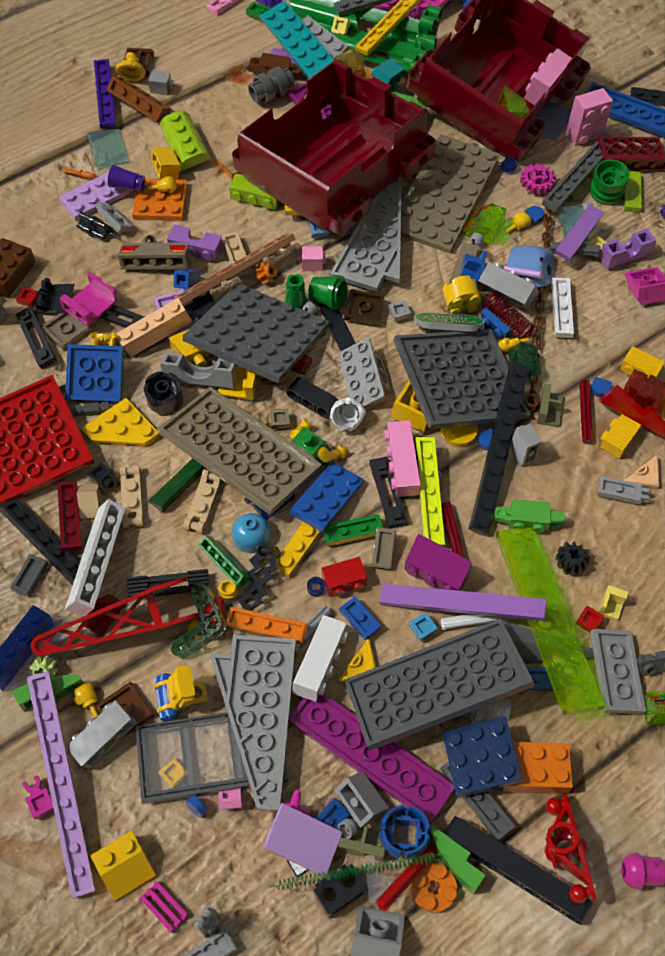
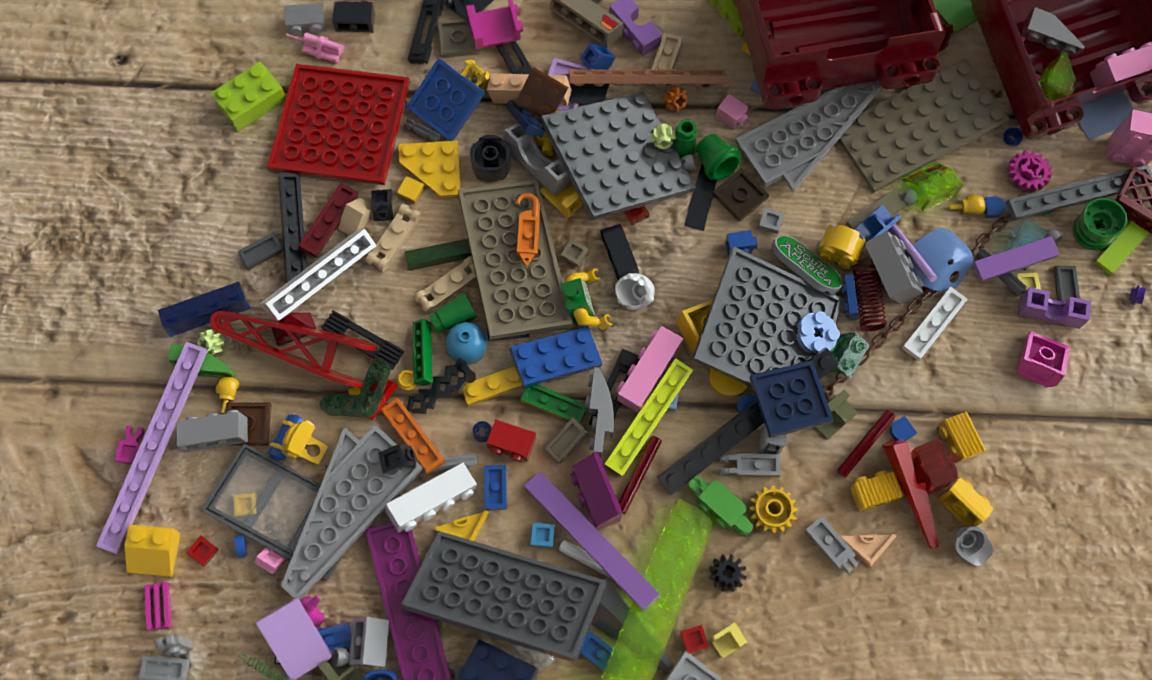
camera: 35 degrees right, 10 degrees up
light grey bracket [339,337,390,408] -> none
yellow piece [498,337,529,353] -> none
none -> red tile [186,536,219,567]
none -> black bracket [378,444,416,474]
none -> yellow tile [397,176,425,203]
none -> green plant [429,292,477,332]
none -> dark blue plate [506,100,545,138]
none -> reddish brown plate [515,67,569,118]
none -> orange plate [516,193,540,267]
none -> light grey slope [585,367,614,458]
none -> yellowish green gear [650,124,676,149]
none -> light grey hinge [719,453,780,477]
none -> blue brick [725,230,757,257]
none -> yellow gear [748,485,798,535]
none -> dark blue plate [749,360,834,438]
none -> light blue plate [796,311,840,353]
none -> light grey slope [1021,7,1085,56]
none -> dark grey tile [1053,266,1080,301]

